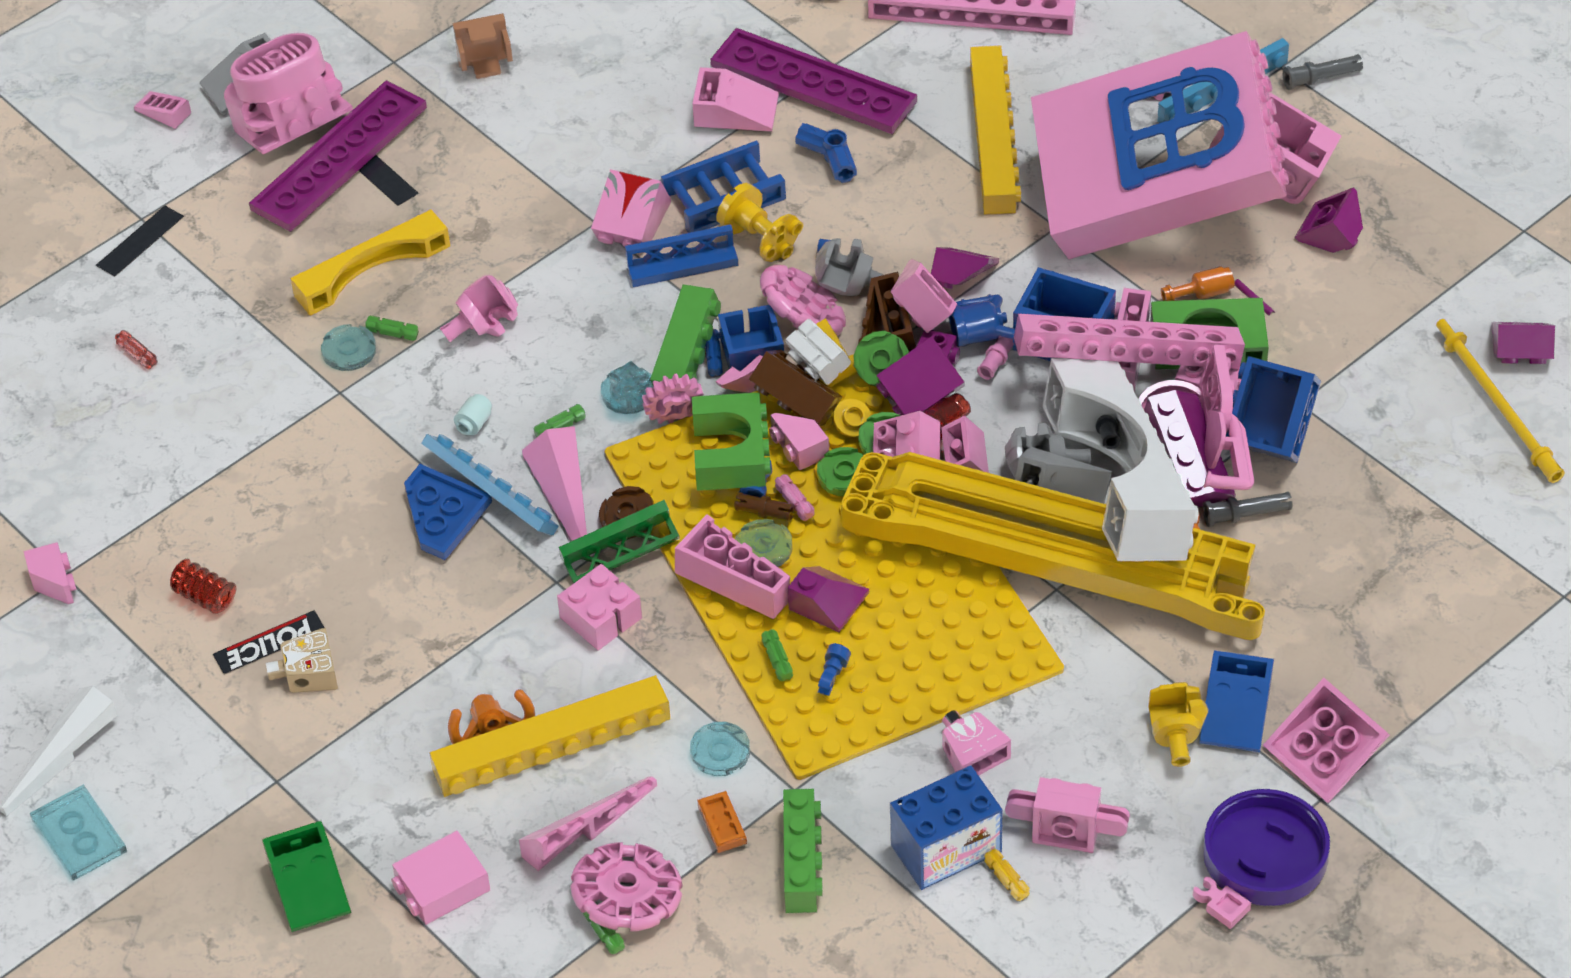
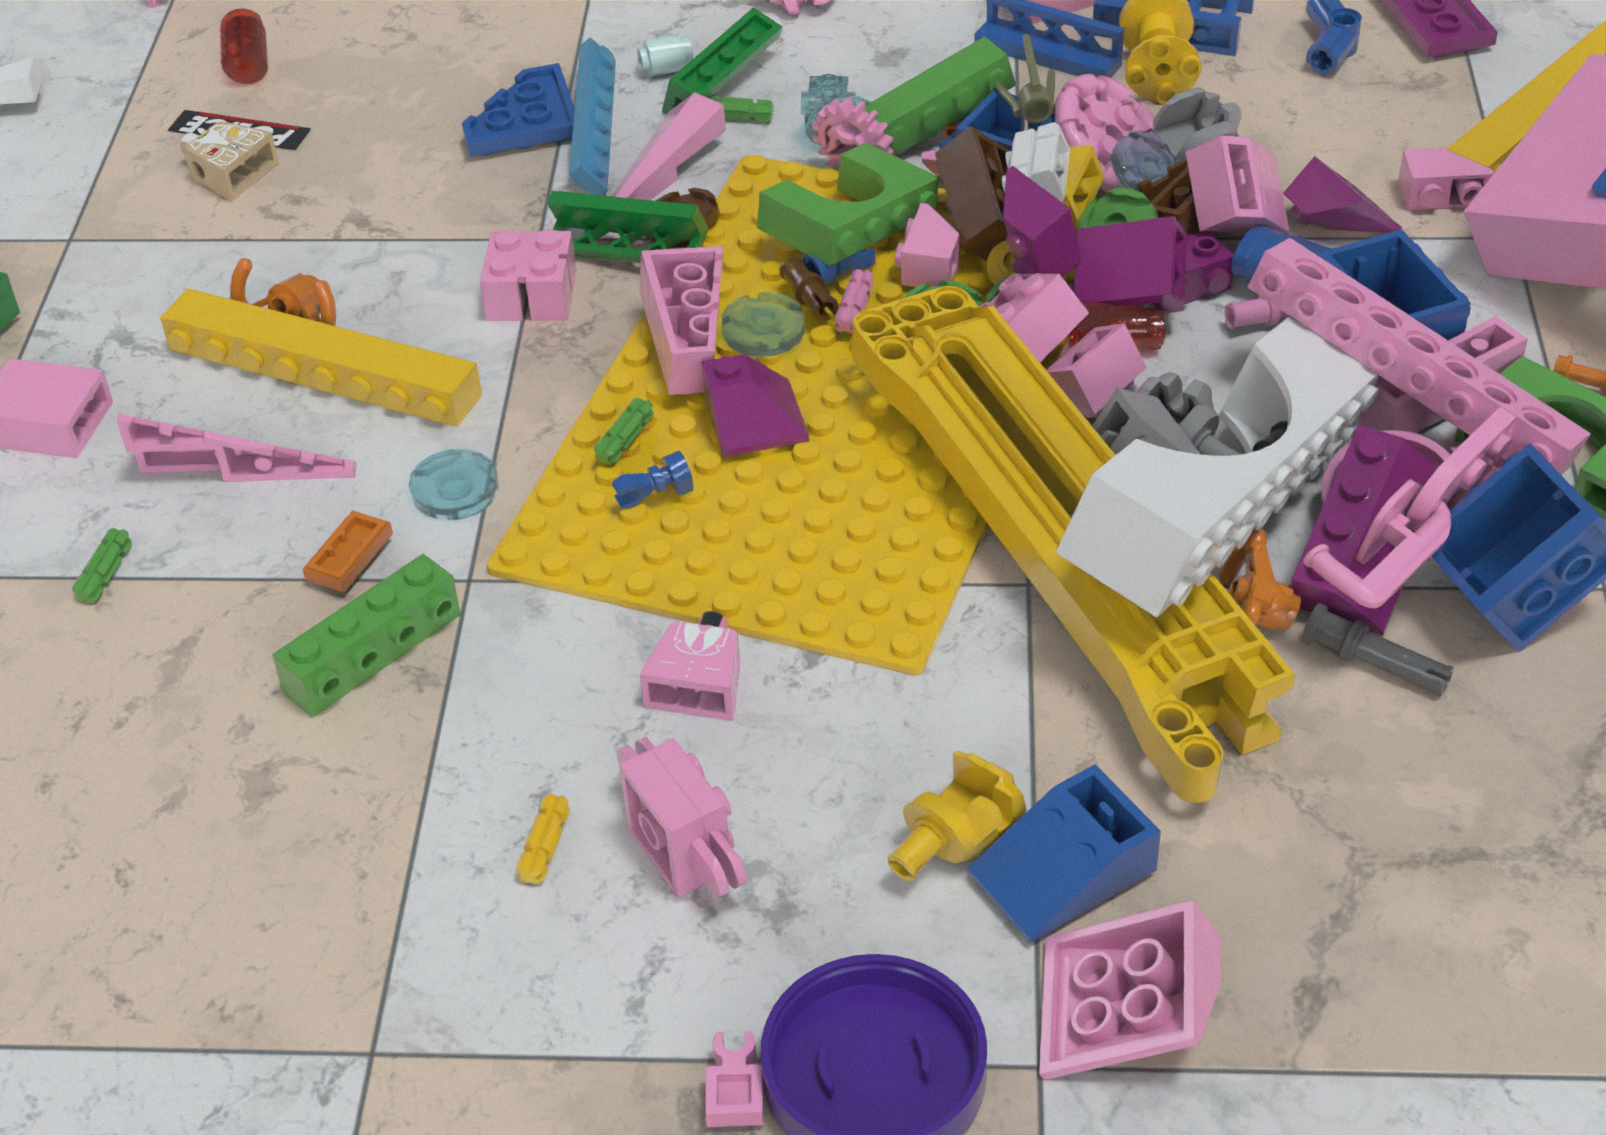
camera: 45 degrees right, 5 degrees down
bright pink plate [570,842,683,932] -> none
blue container [890,765,1003,890] -> none
none -> green fence [662,7,783,115]
none -> olive plant [994,34,1055,124]
none -> magenta slope [1003,165,1081,277]
none -> clear light blue tile [1111,131,1180,191]
none -> bright pink slope [1398,148,1494,211]

